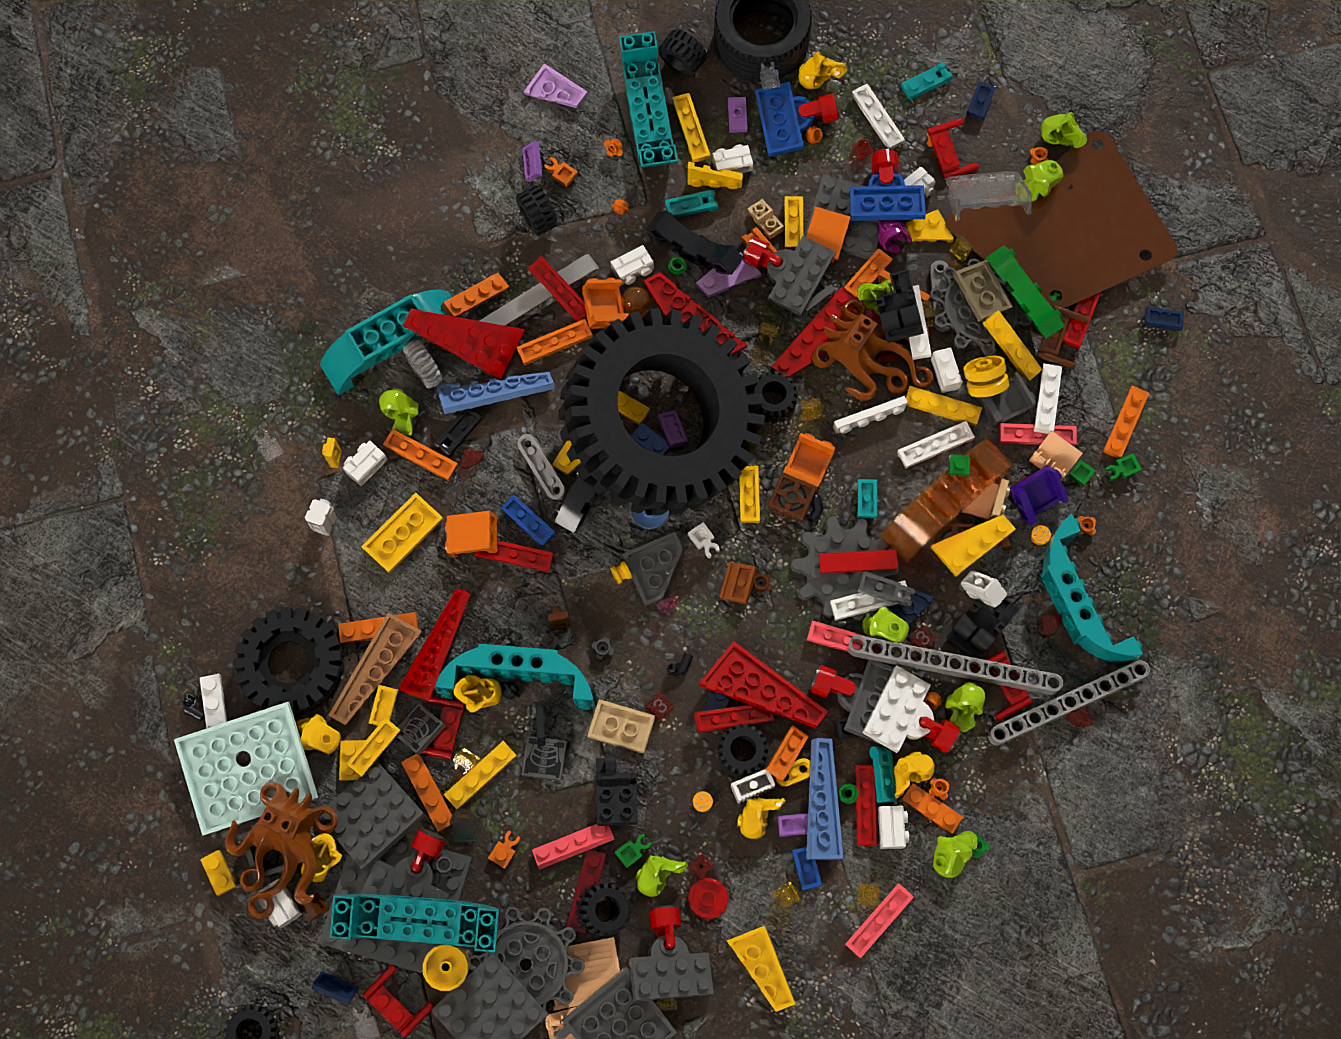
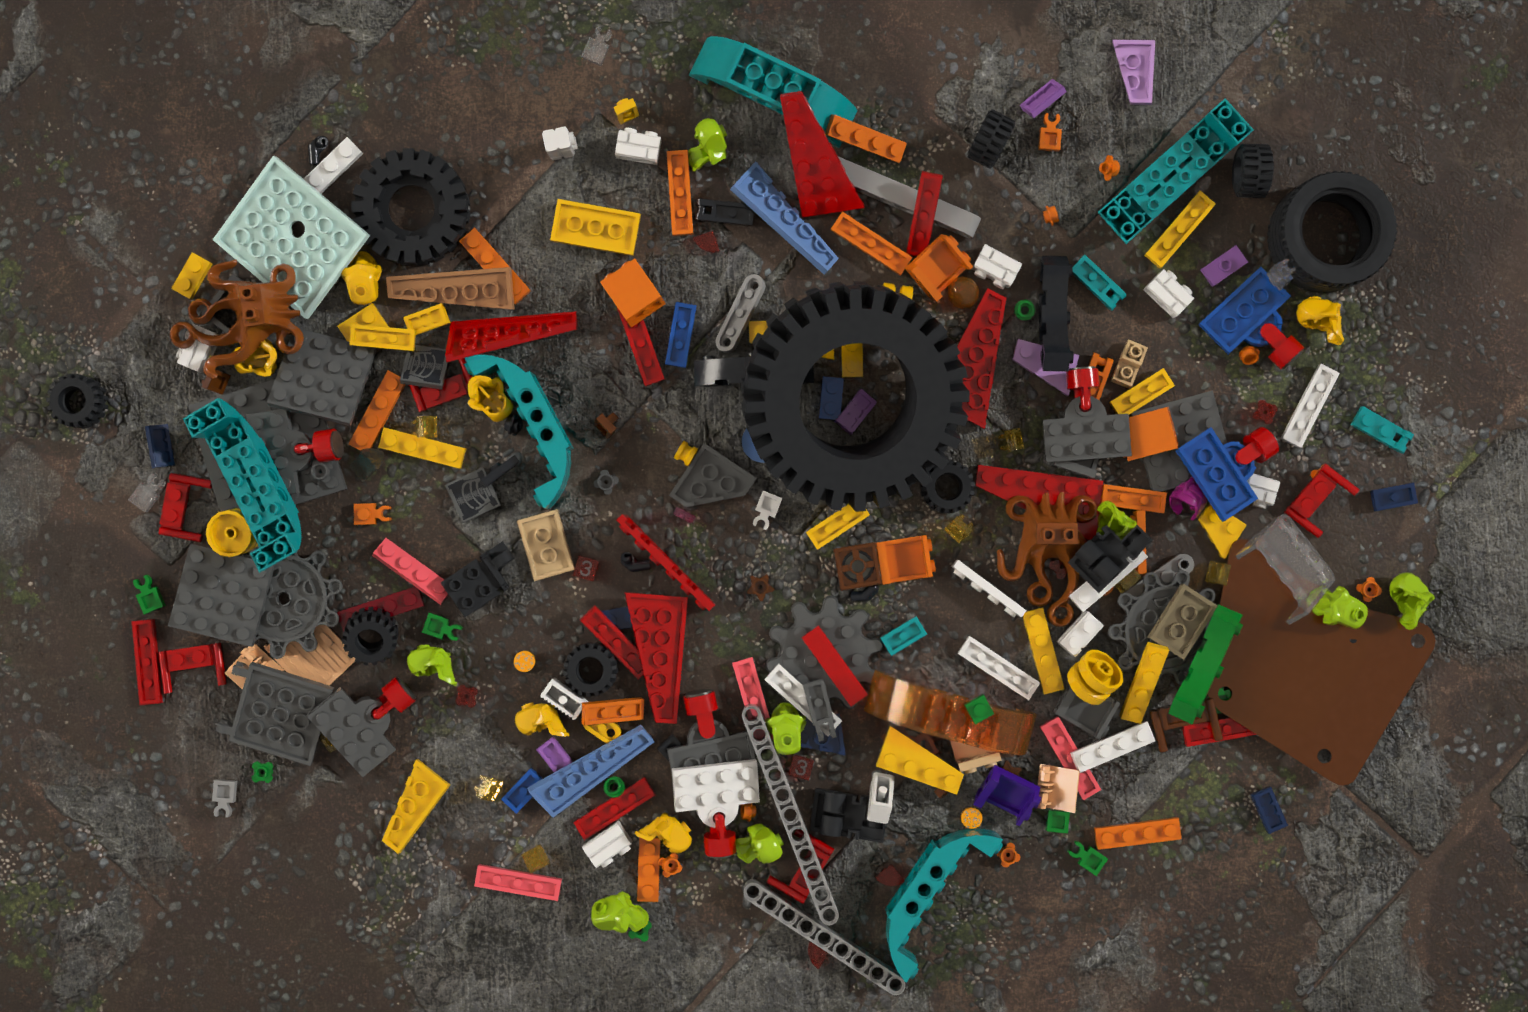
camera: 55 degrees right, 15 degrees up
light grey gear [403,339,443,389] -> none
yellow wing [688,162,743,189] -> none
red tile [688,878,728,919] -> none
dark orange plate [719,562,757,605] -> none
teal plate [869,746,897,803] -> none
none -> red wing [616,514,716,611]

